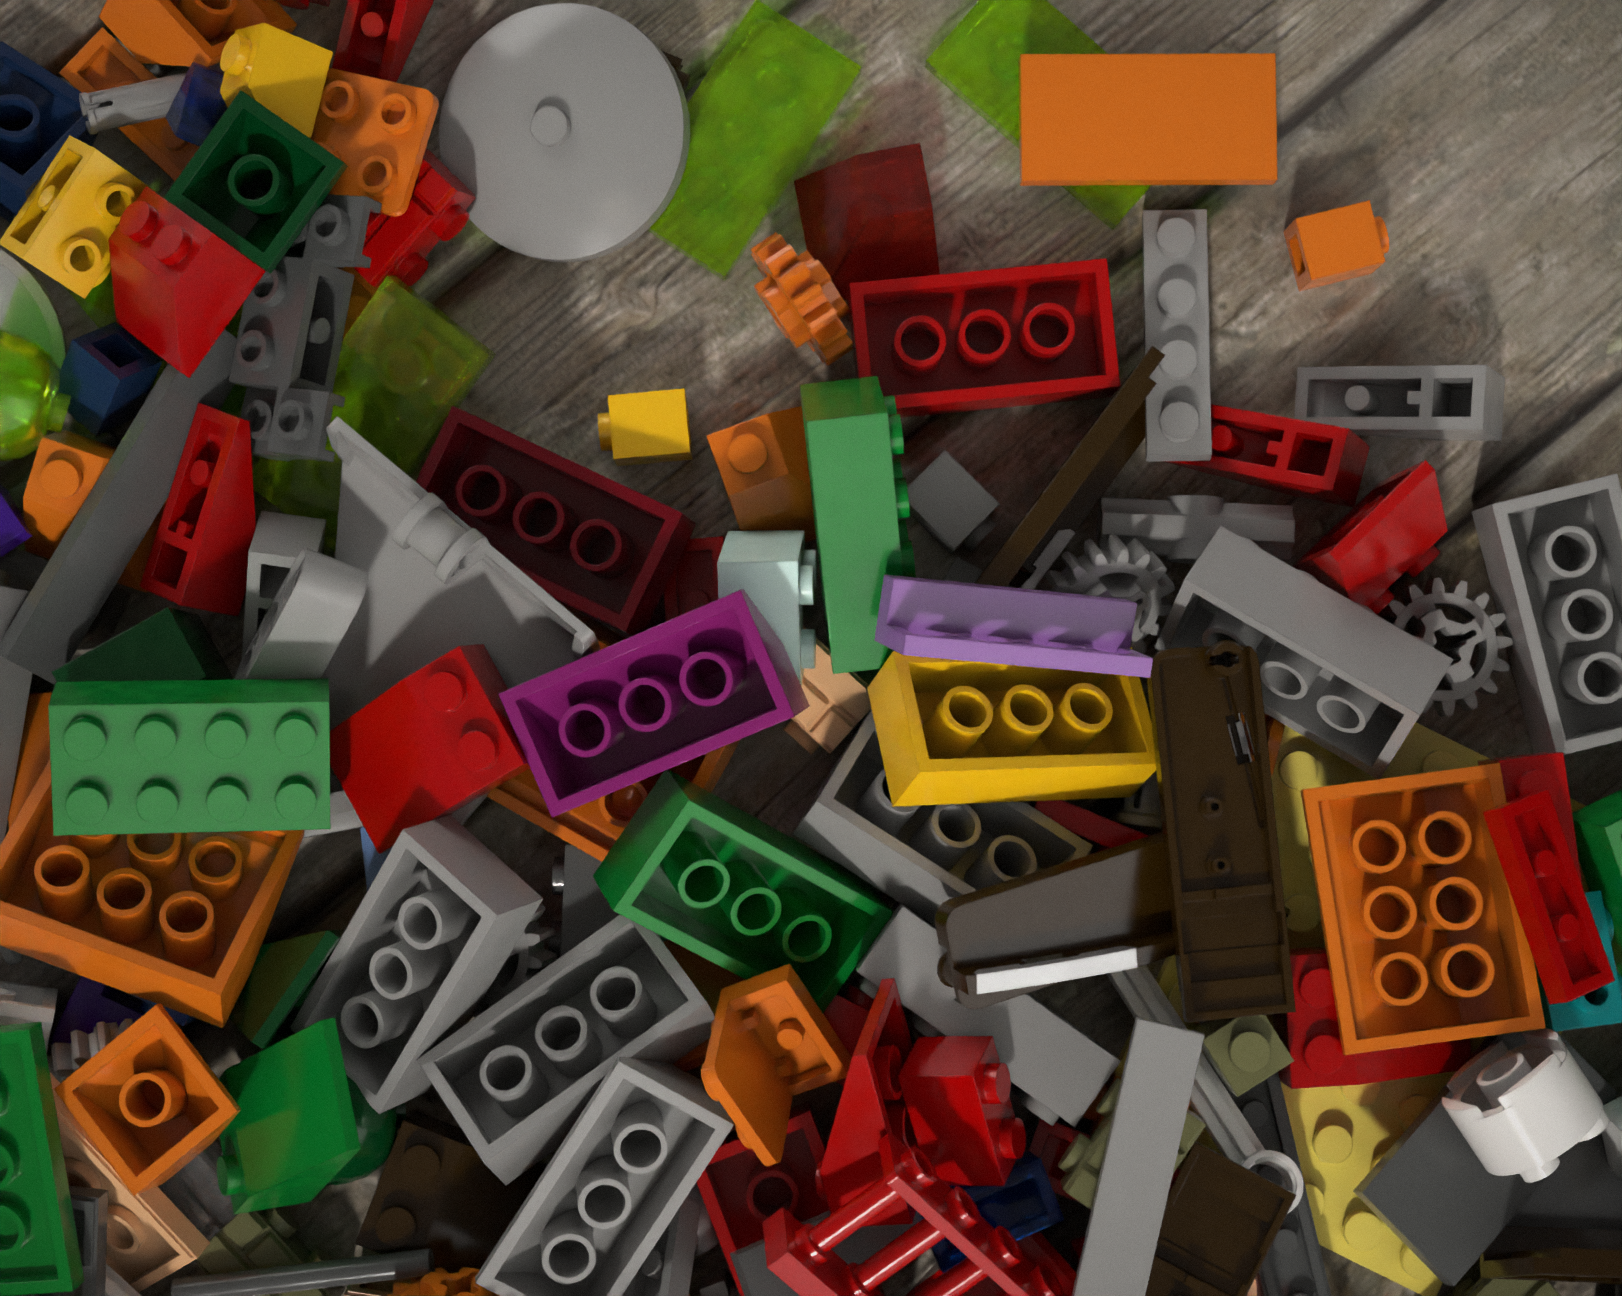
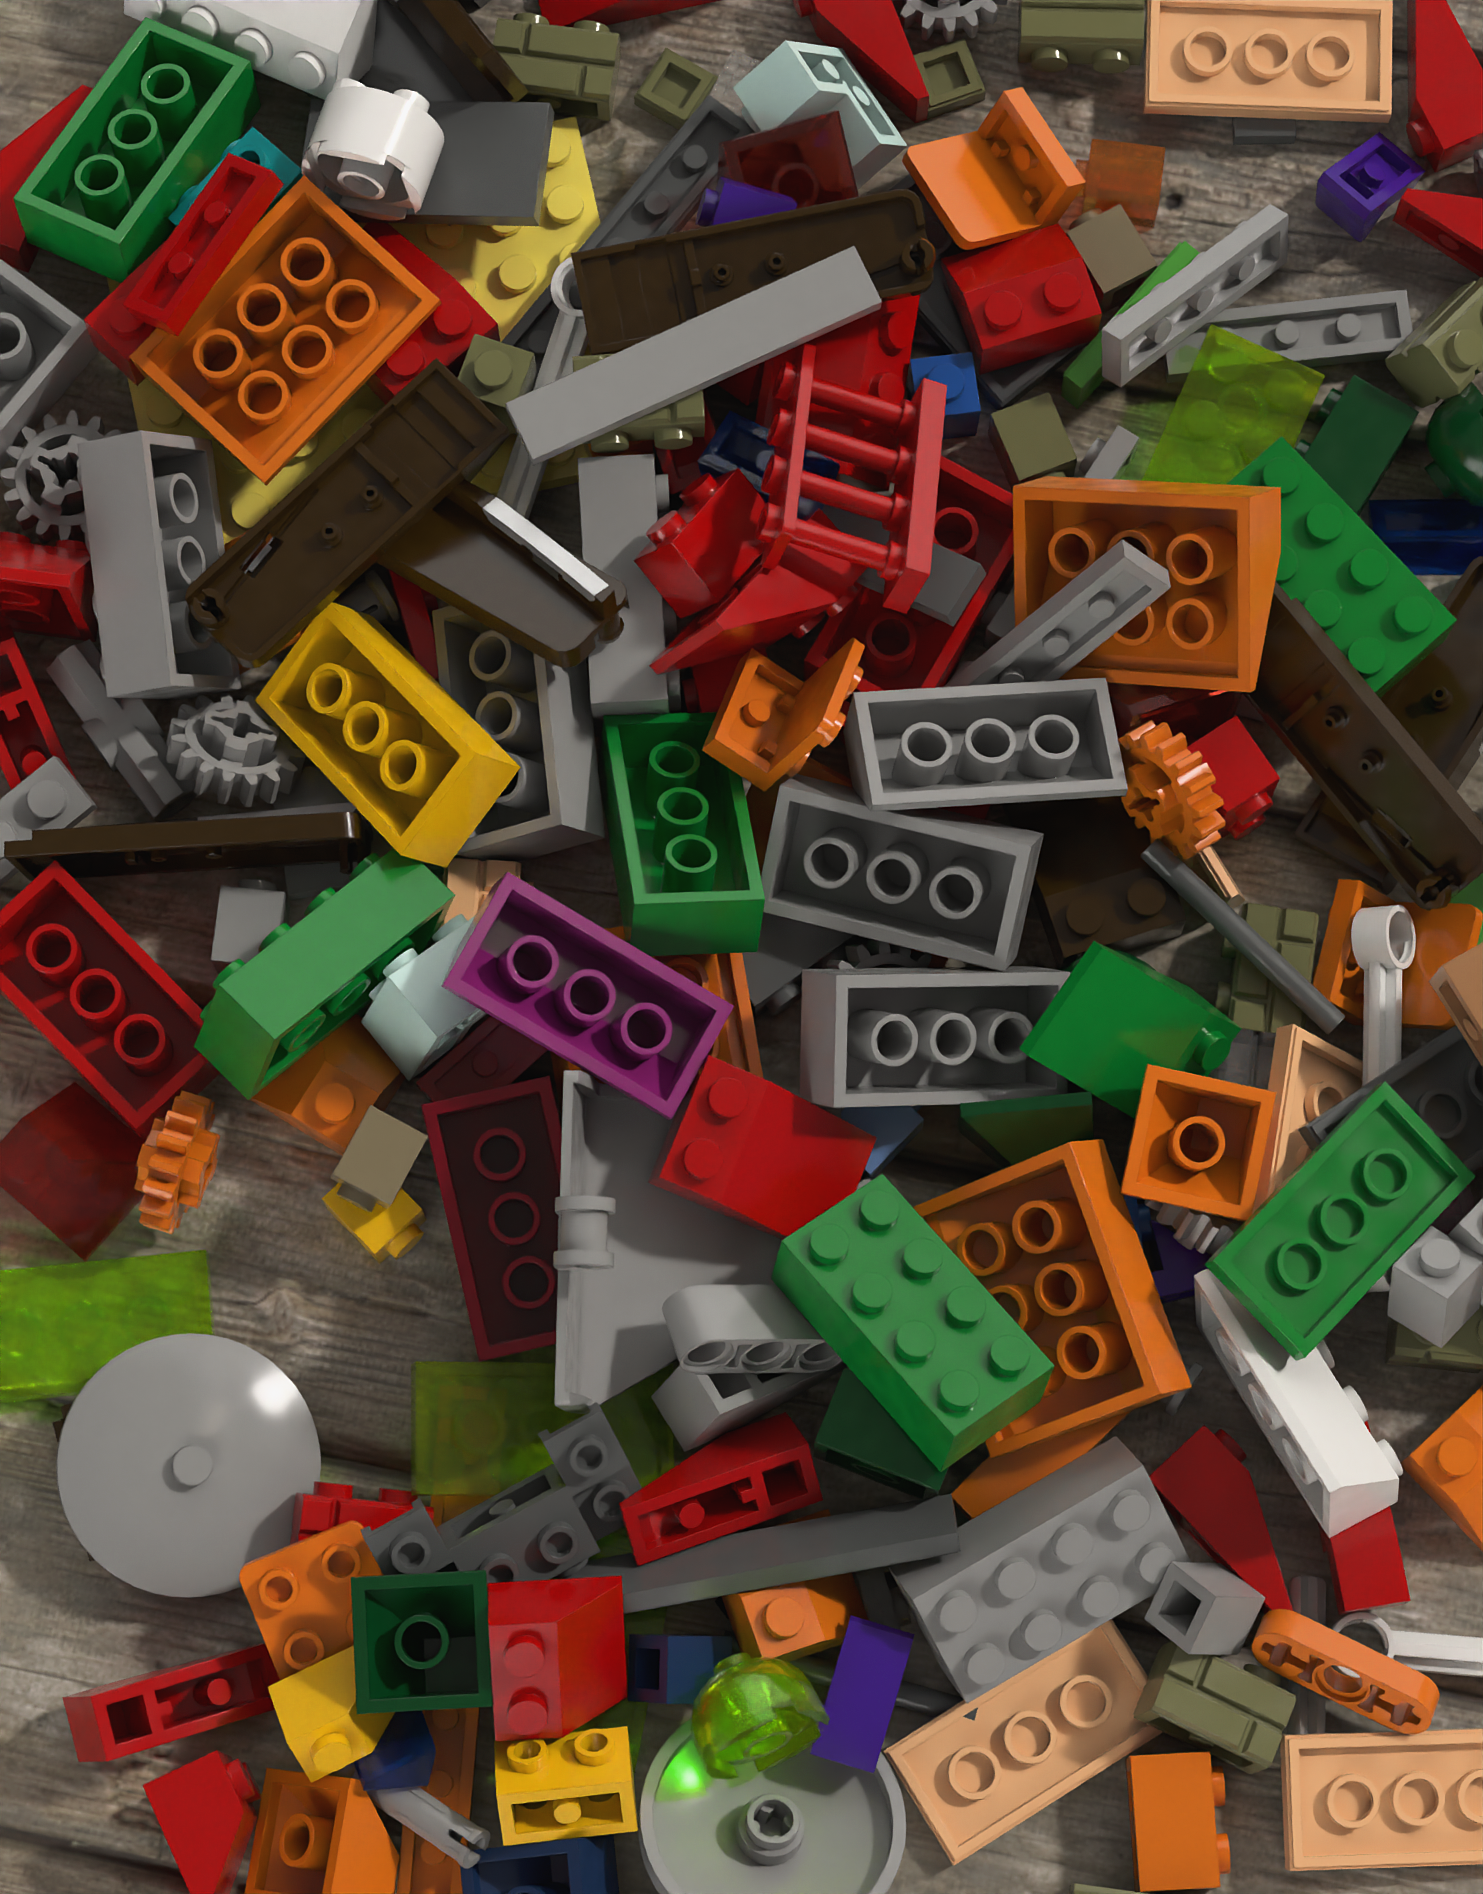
camera: 120 degrees left, 10 degrees down
medium lavender fence [874,574,1153,678] -> none
none -> dark tan brick [330,1105,428,1213]

